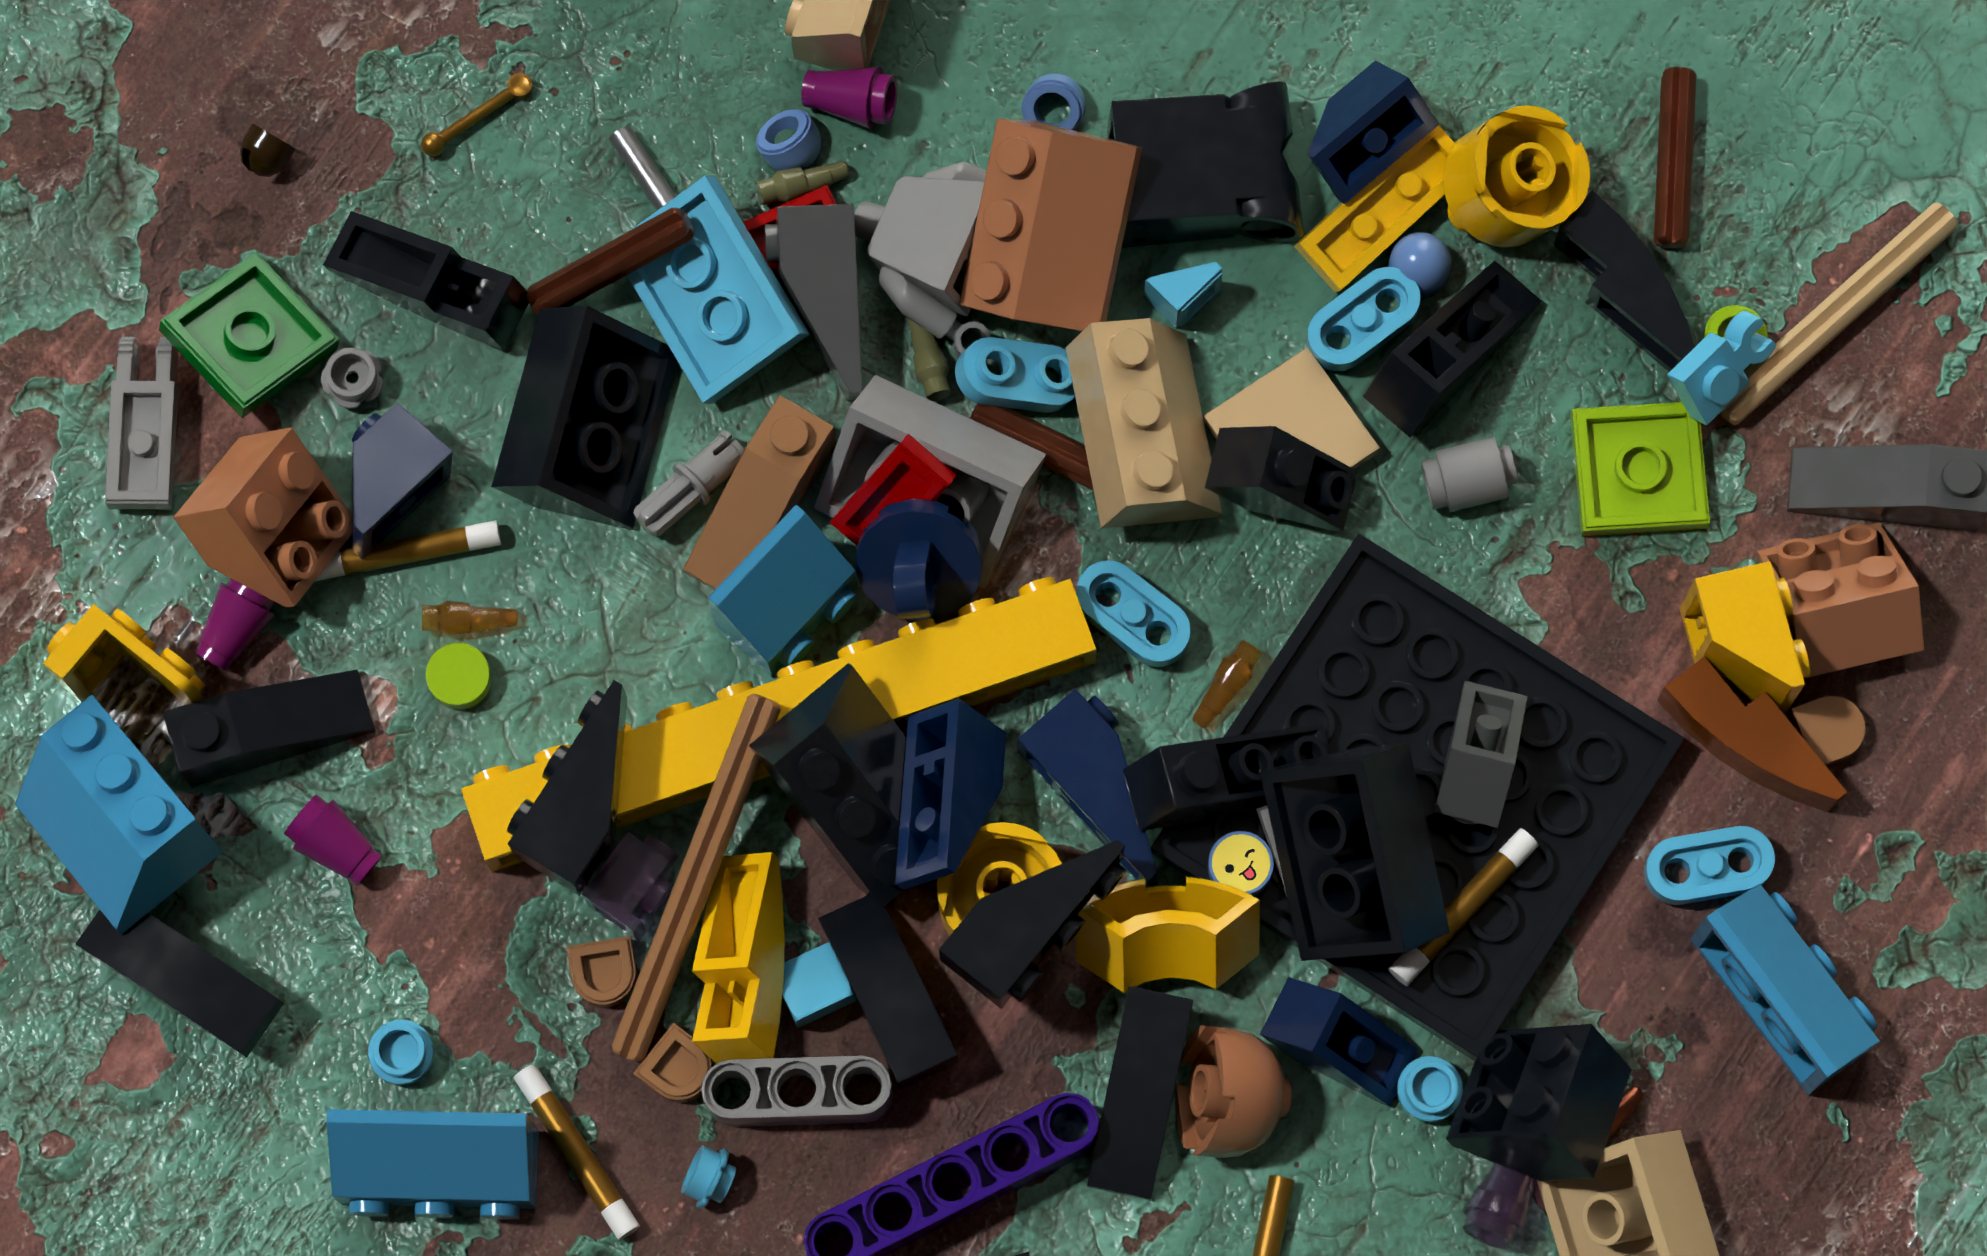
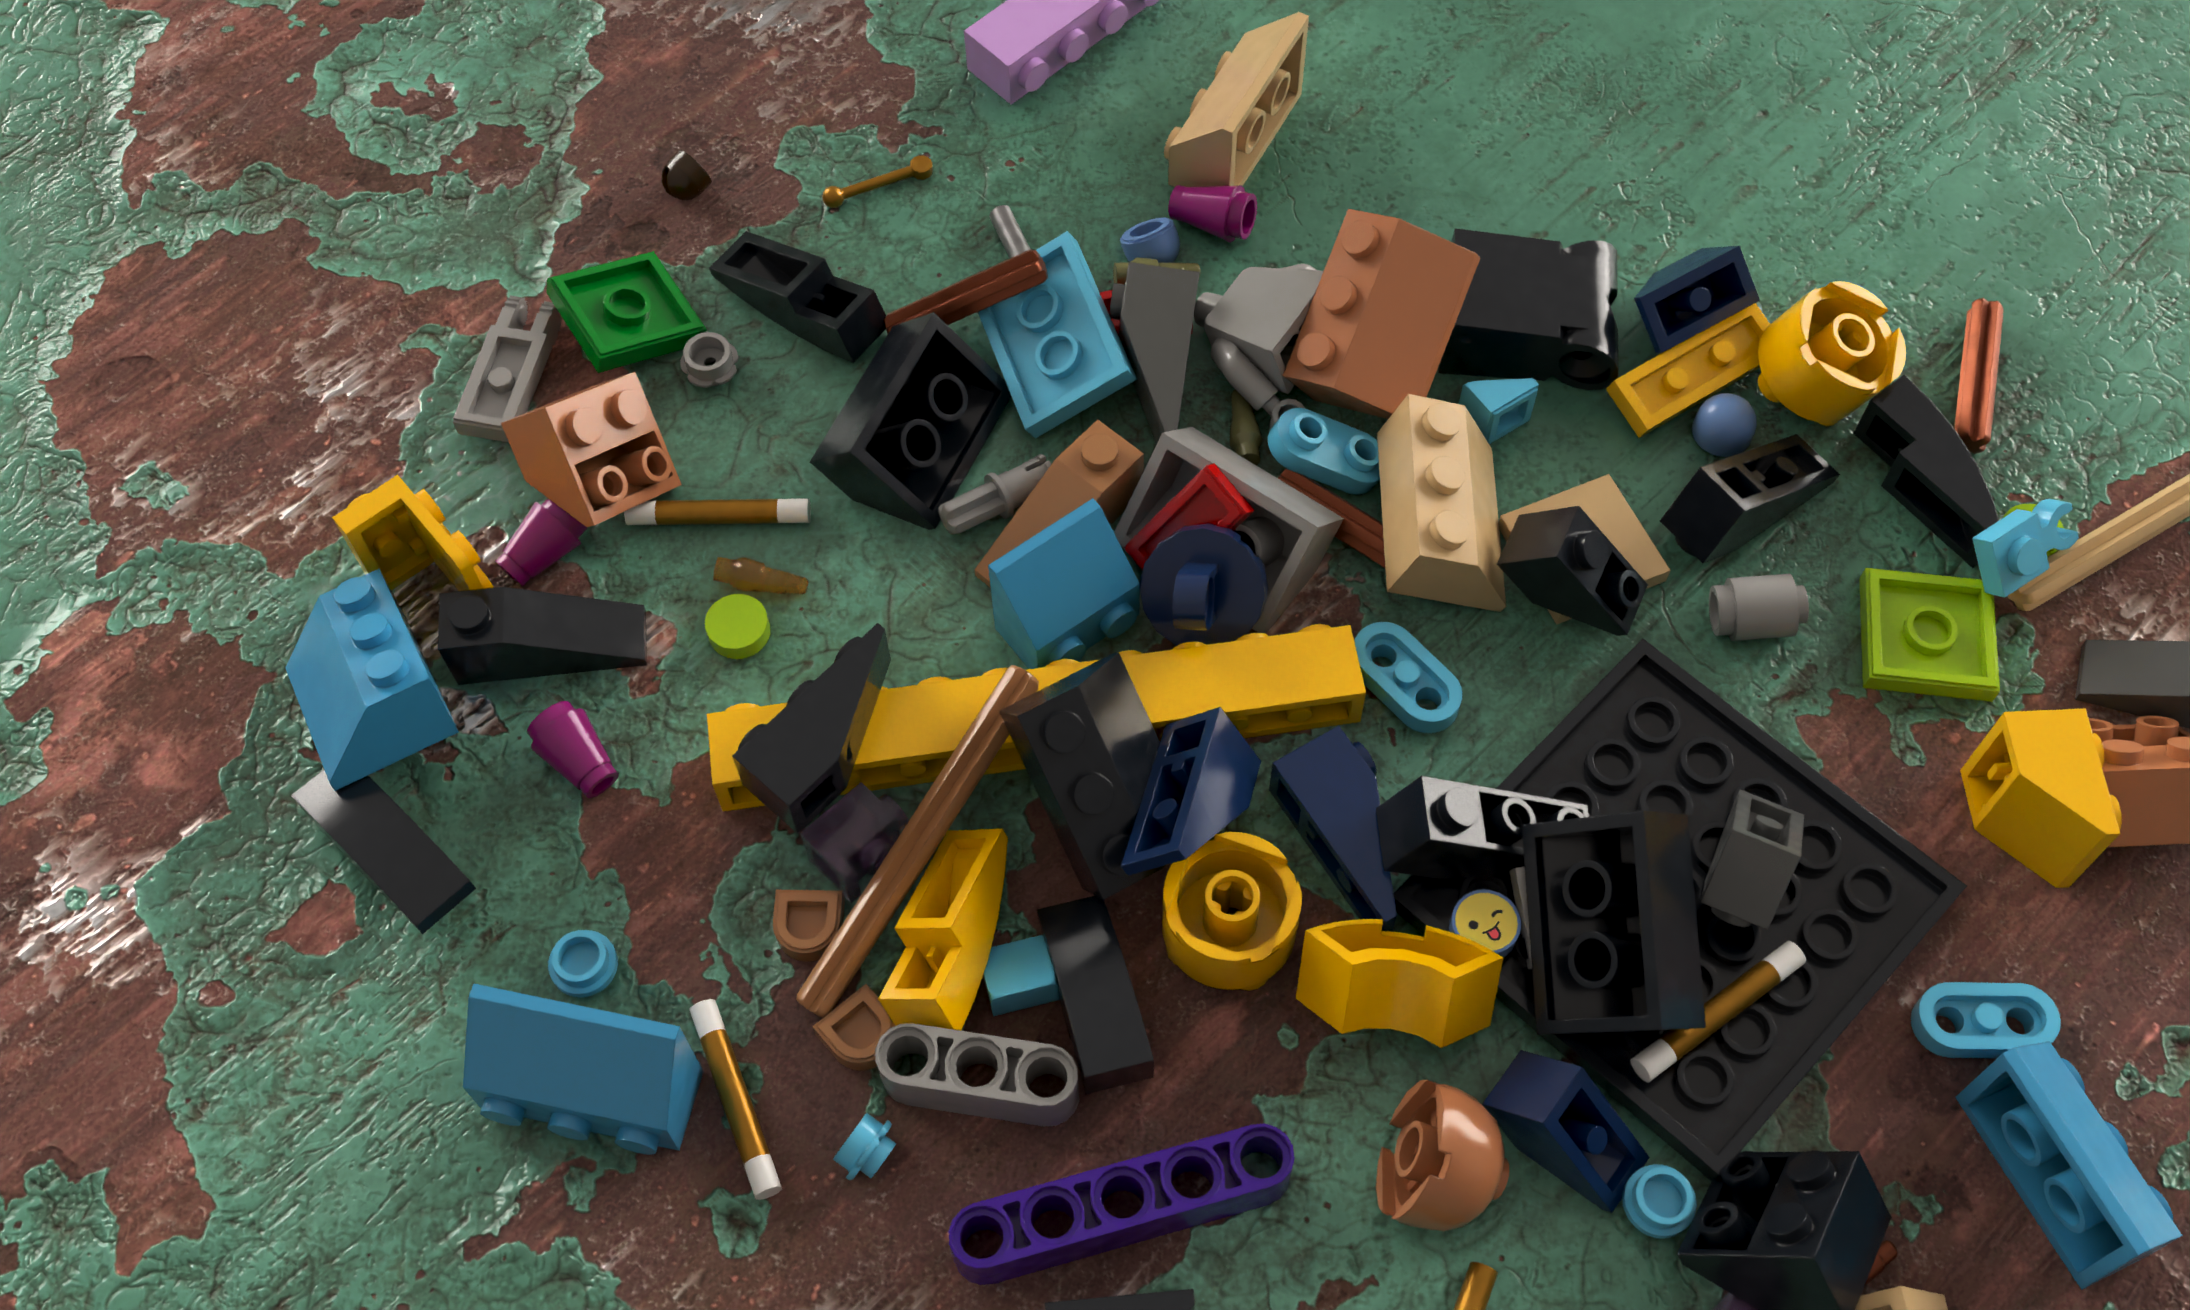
camera: 10 degrees right, 15 degrees down
dark blue slope [351,402,453,559] -> none
black slope [939,840,1127,1009] -> none
black slope [1087,986,1193,1201] -> none
clear orange piece [1192,640,1263,728] -> none
medium azure plate [1307,267,1420,371] -> none
dark orange slope [1657,656,1847,812] -> none
medium nougat tile [1788,696,1866,767] -> none

